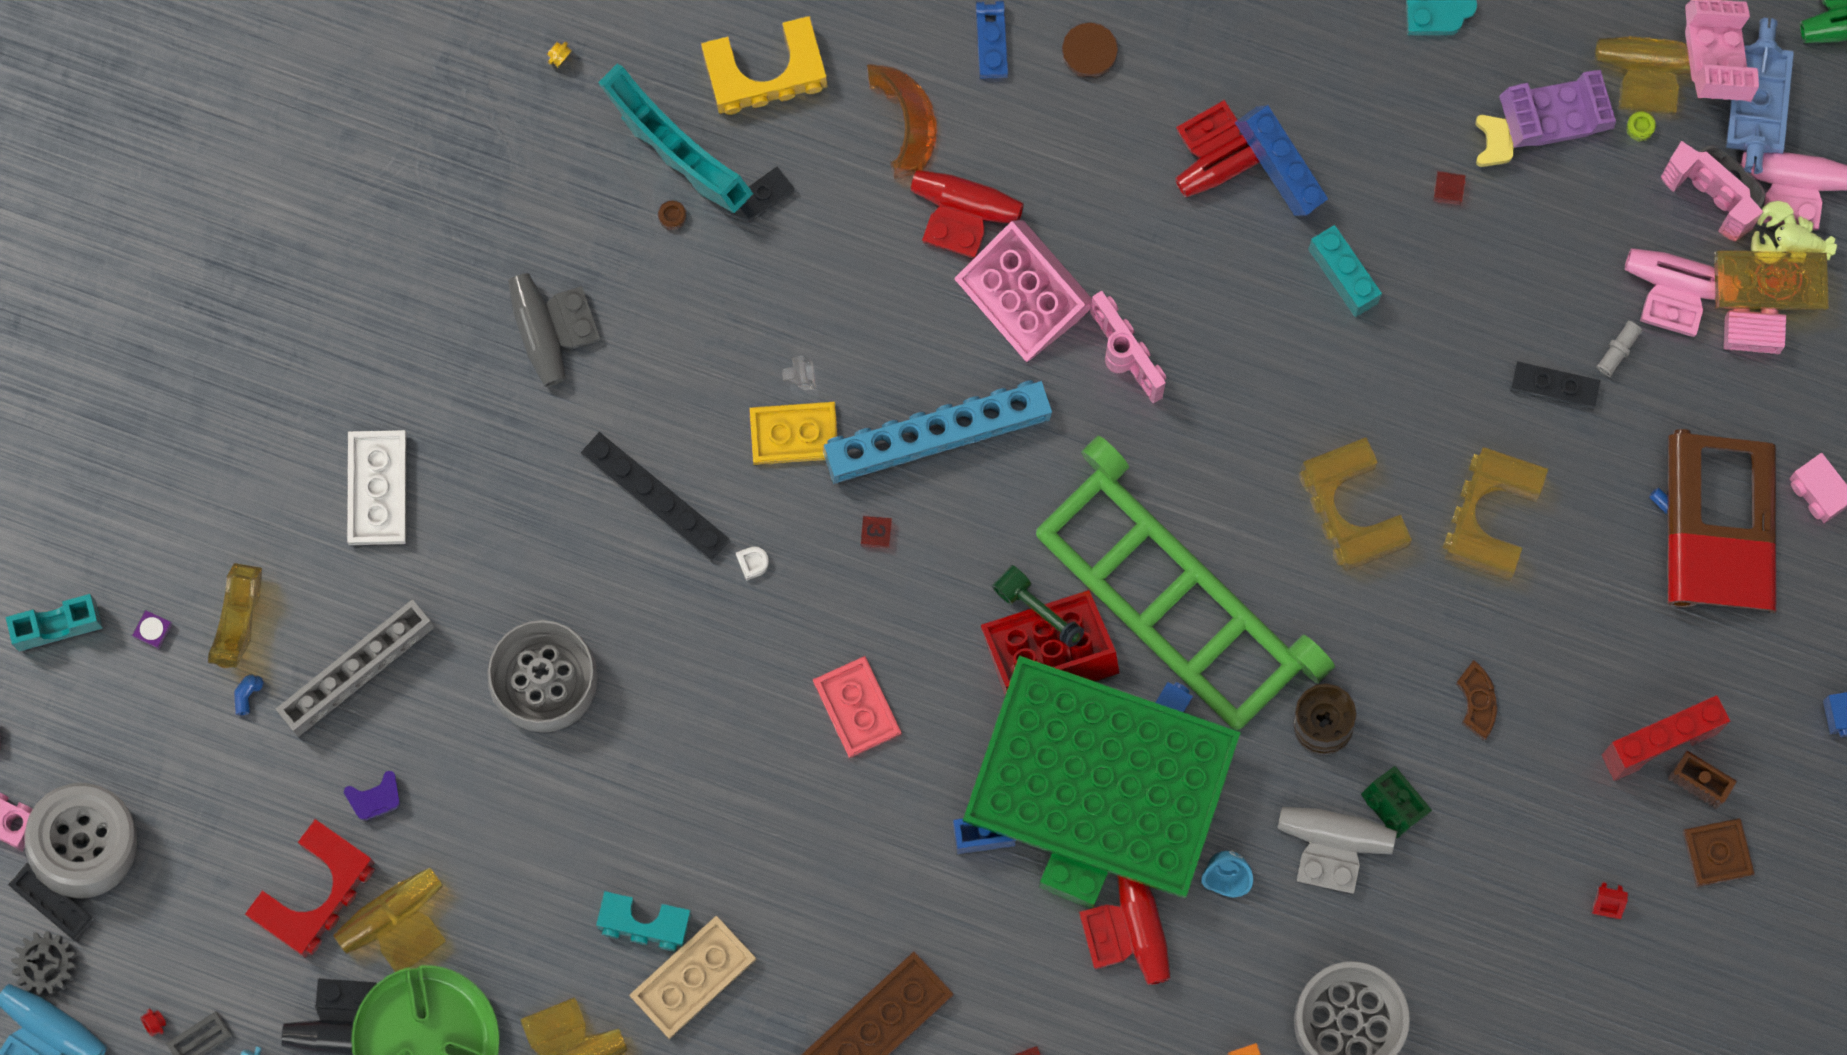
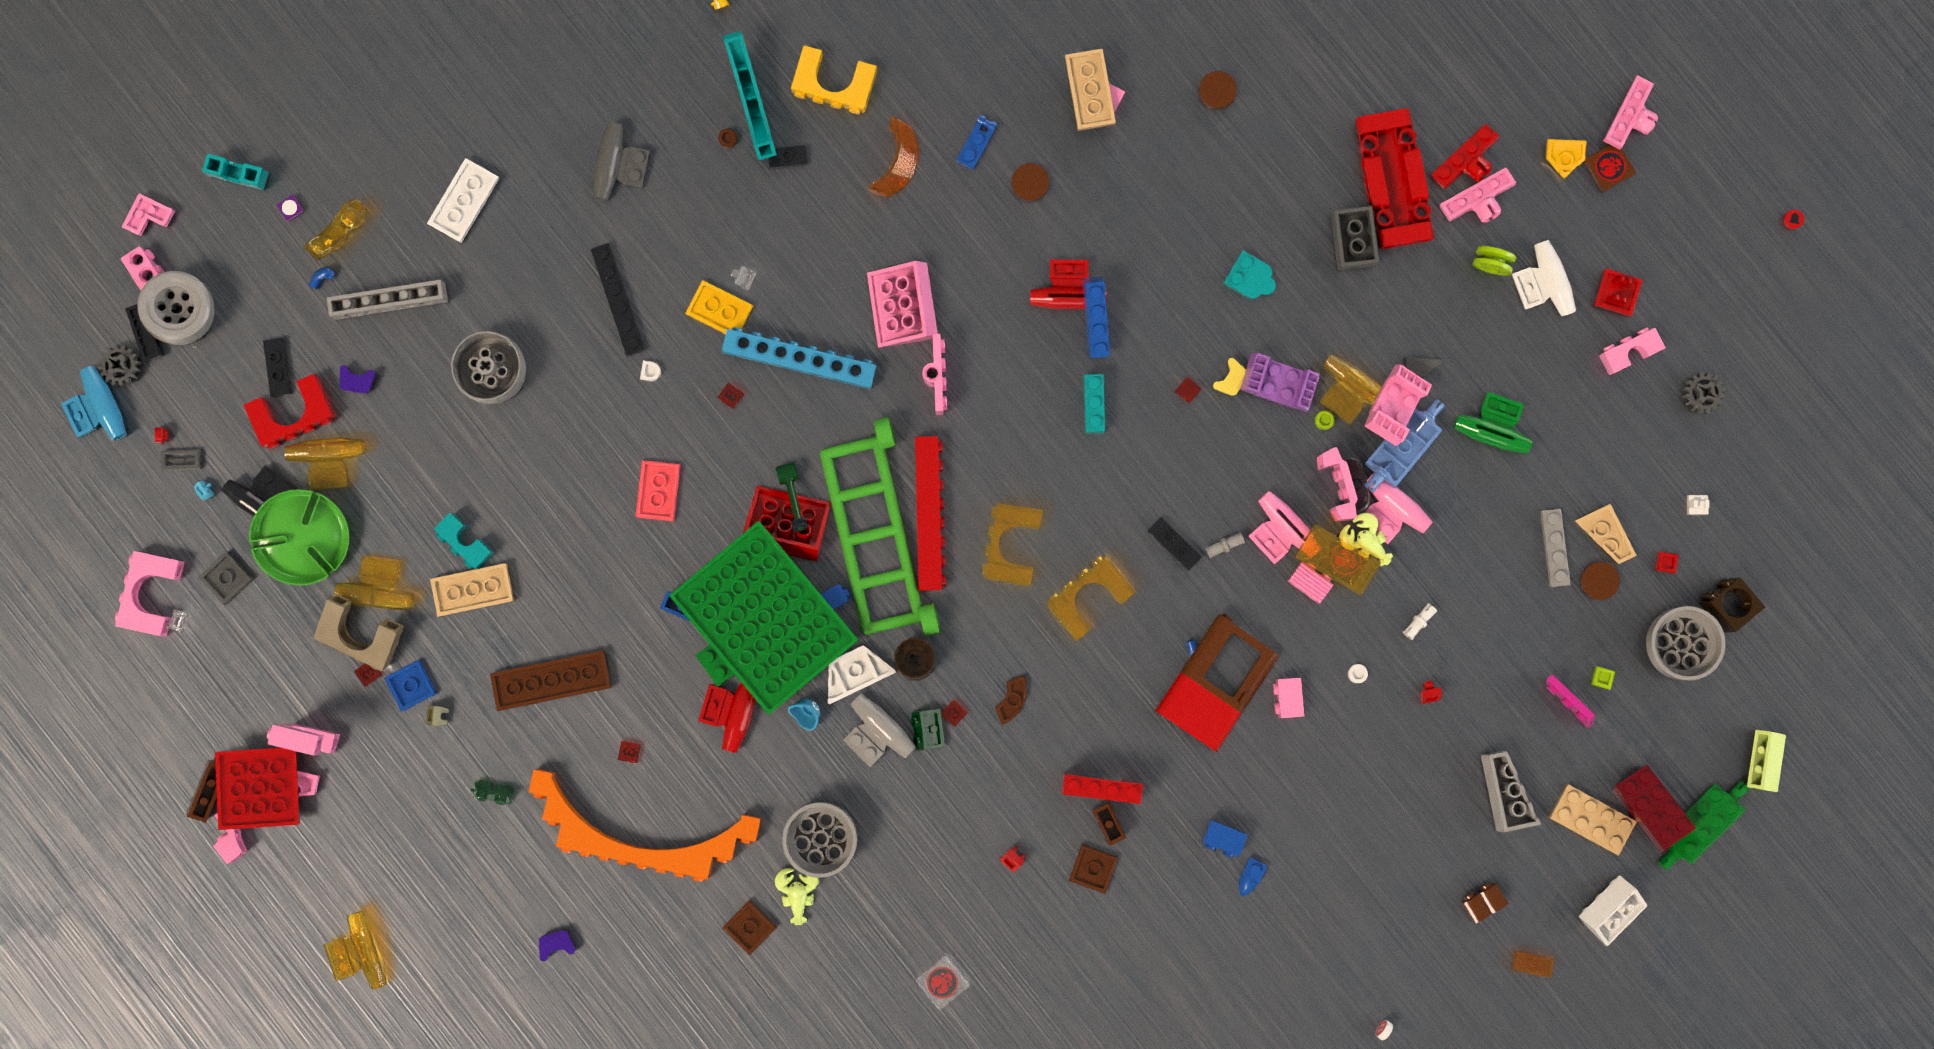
camera: 35 degrees right, 10 degrees up
red plate [910,170,1024,259] -> none
none -> black plate [263,338,291,397]
none -> white wing [828,645,896,704]
none -> red brick [915,436,946,591]
none -> clear red tile [941,700,967,727]

